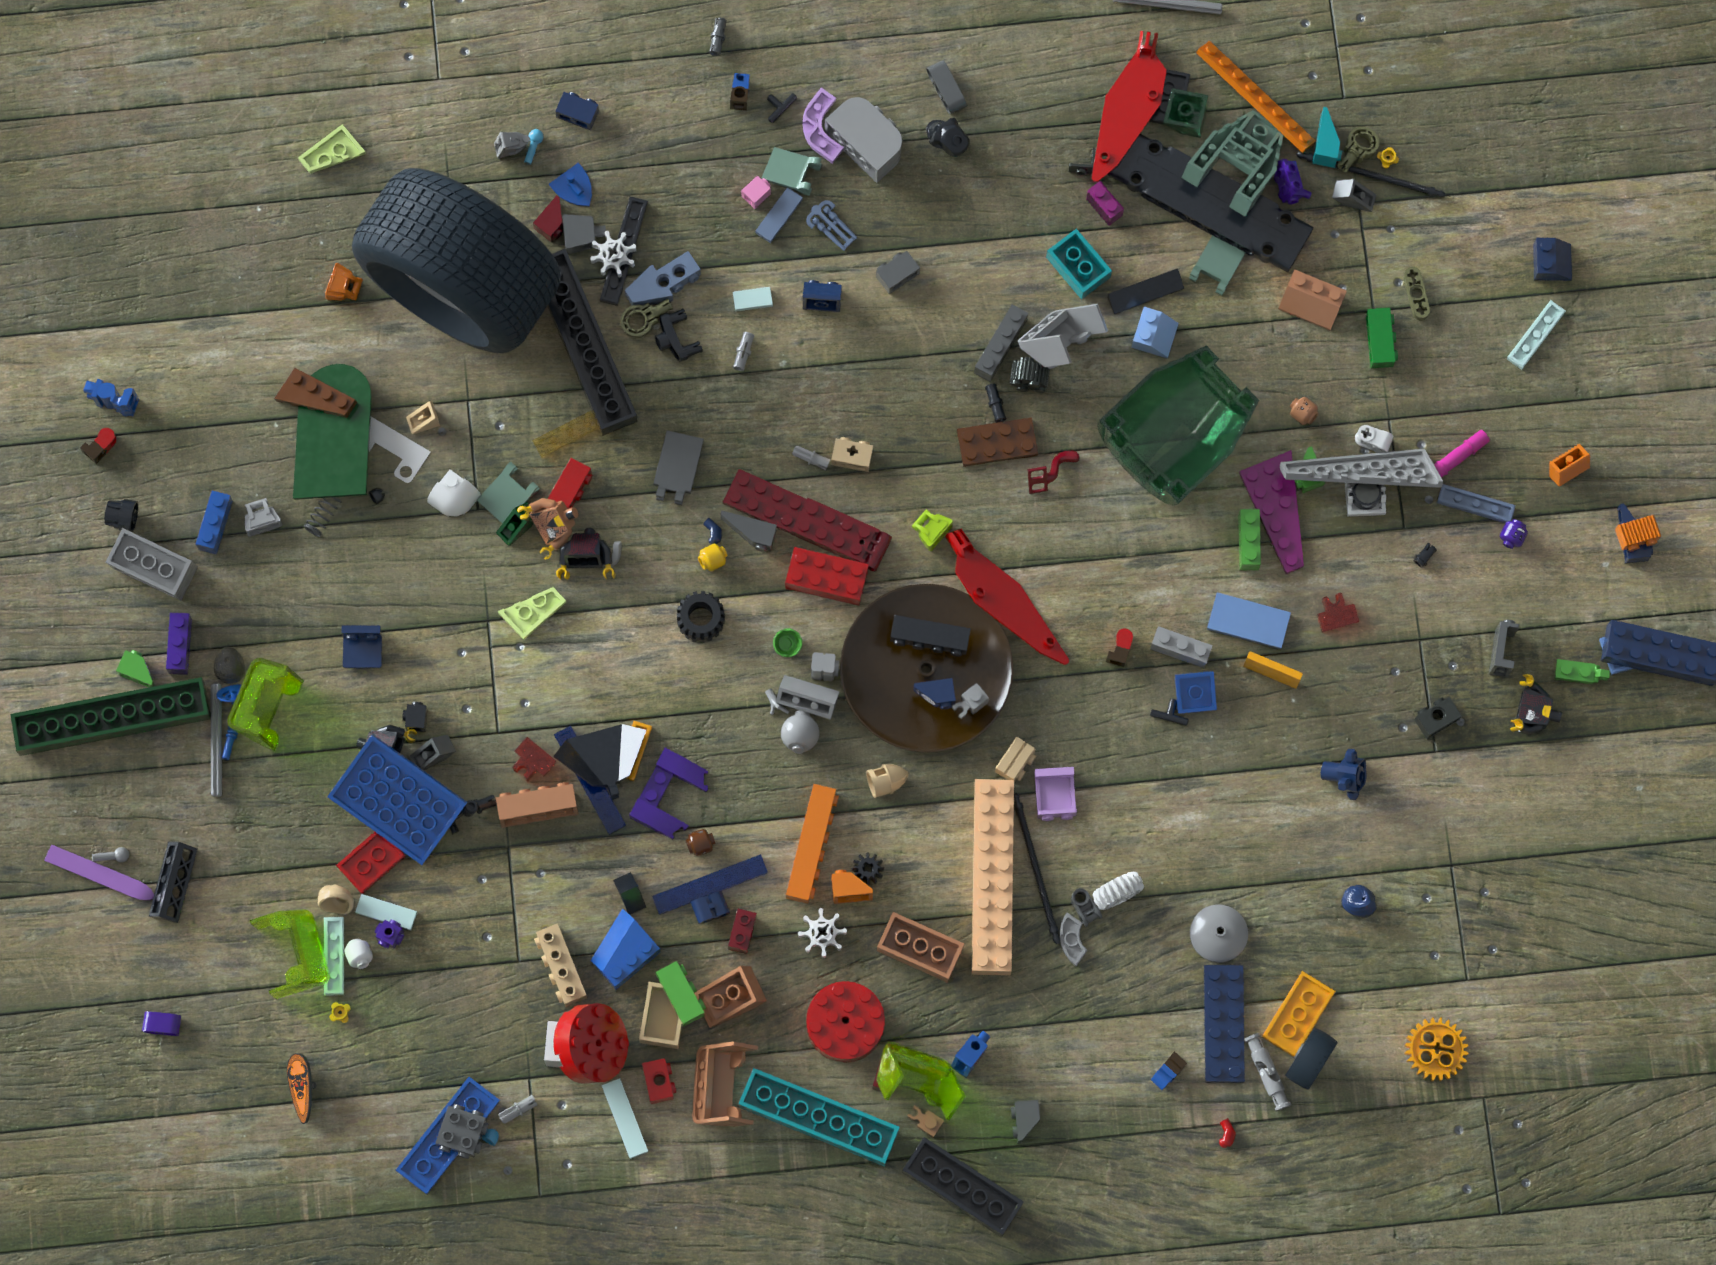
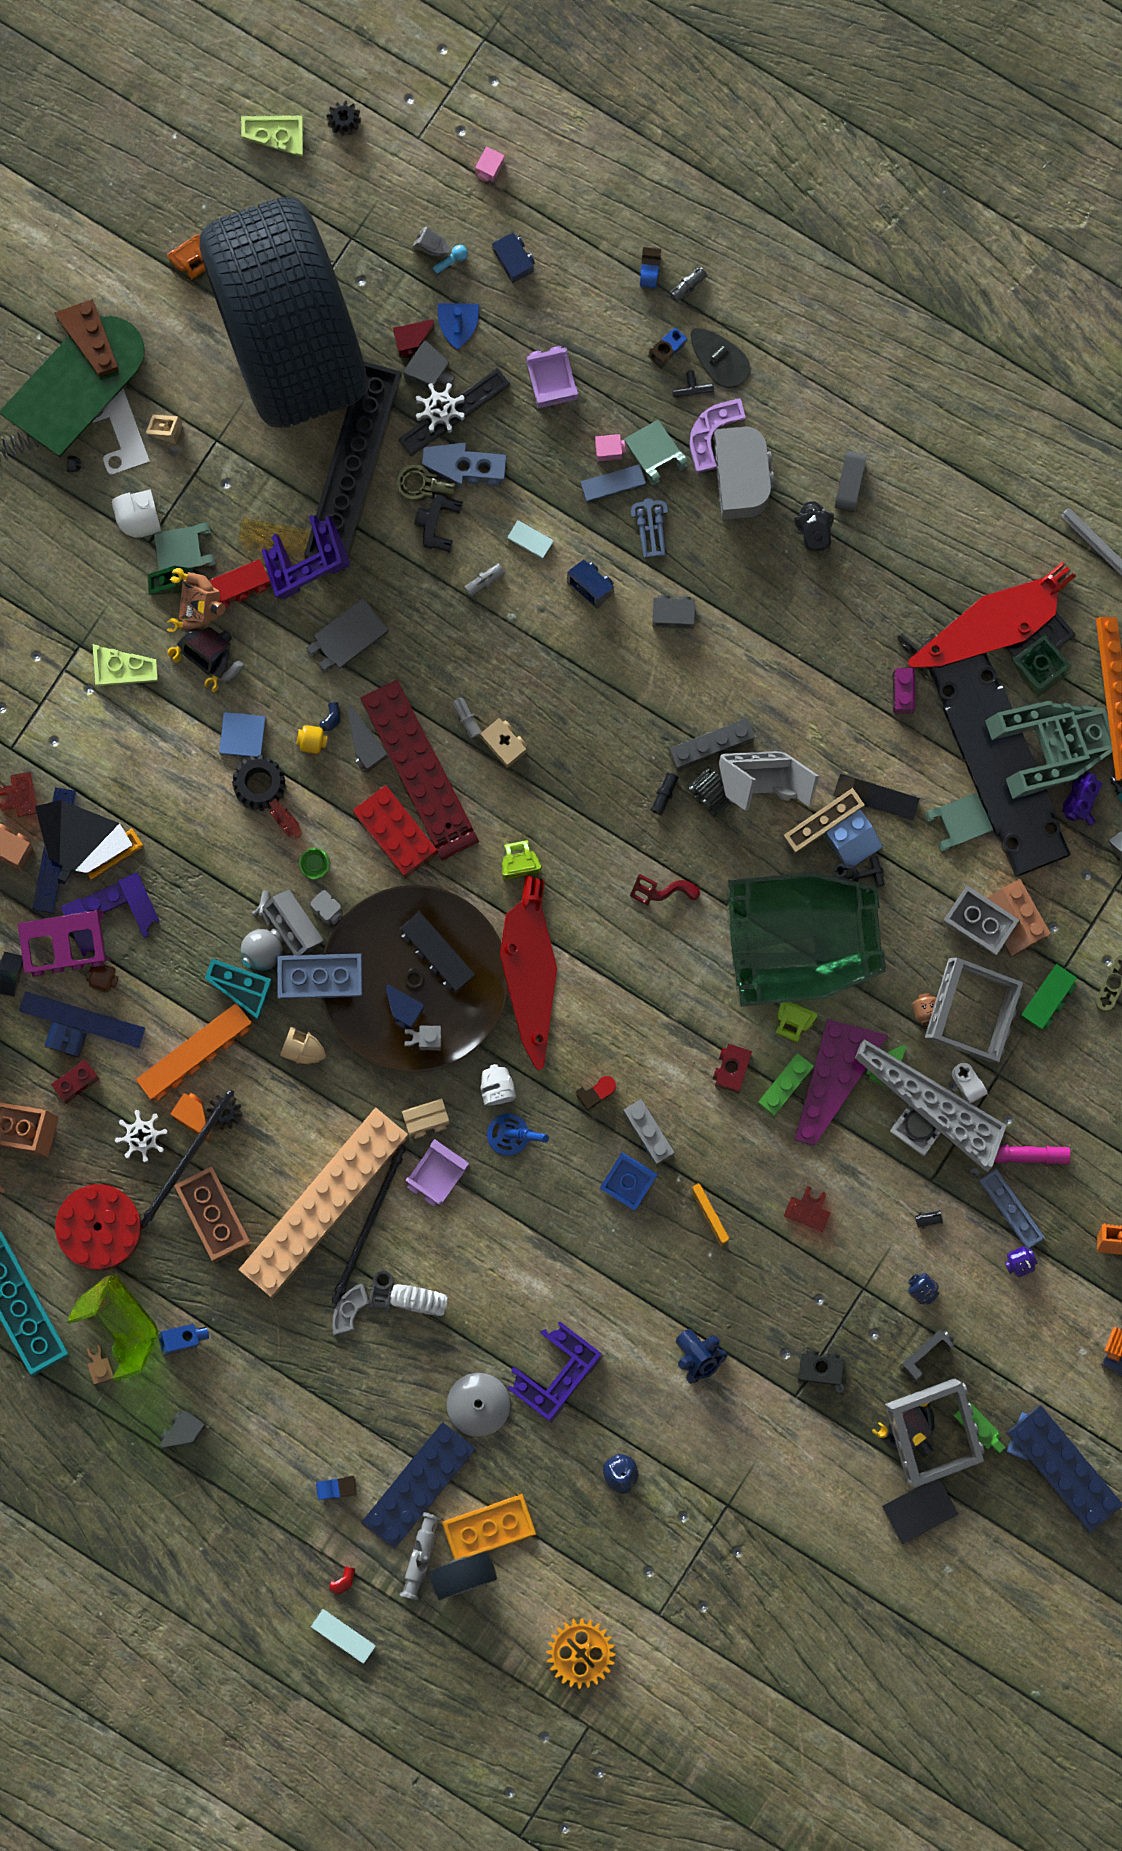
camera: 40 degrees right, 5 degrees up
black brick [902,1137,1024,1238] -> none
reddish brown plate [957,417,1038,467] -> none
teal brick [1046,228,1112,300] -> none
black piece [1150,698,1189,726] -> none
medium blue tile [1207,592,1291,650] -> none
none -> magenta window [17,910,111,977]
none -> black hose [141,1090,234,1229]
none -> teal wedge [205,959,273,1020]
none -> medium blue tile [219,712,266,758]
none -> dark purple wedge [262,515,350,599]
none -> clear red plate [269,799,303,839]
none -> sand blue plate [277,954,363,999]
none -> light aqua tile [311,1609,376,1664]
none -> black gear [326,101,361,137]
none -> bright pink brick [475,147,505,183]
none -> white helmet [481,1064,516,1106]
none -> blue dish [487,1114,549,1156]
none -> dark purple wedge [508,1322,603,1423]
none -> lavender panel [526,346,578,408]
none -> leg [640,247,661,289]
none -> pearl dark grey shield [691,328,750,388]
none -> dark red brick [712,1044,752,1093]
none -> lime piece [775,999,818,1043]
none -> tan brick [783,788,864,854]
none -> black pin [834,856,885,887]
none -> black tile [882,1478,958,1544]
none -> light grey window [885,1378,984,1488]
none -> dark blue head [908,1273,939,1304]
none -> light grey window [925,958,1023,1062]
none -> light grey slope [942,885,1019,955]

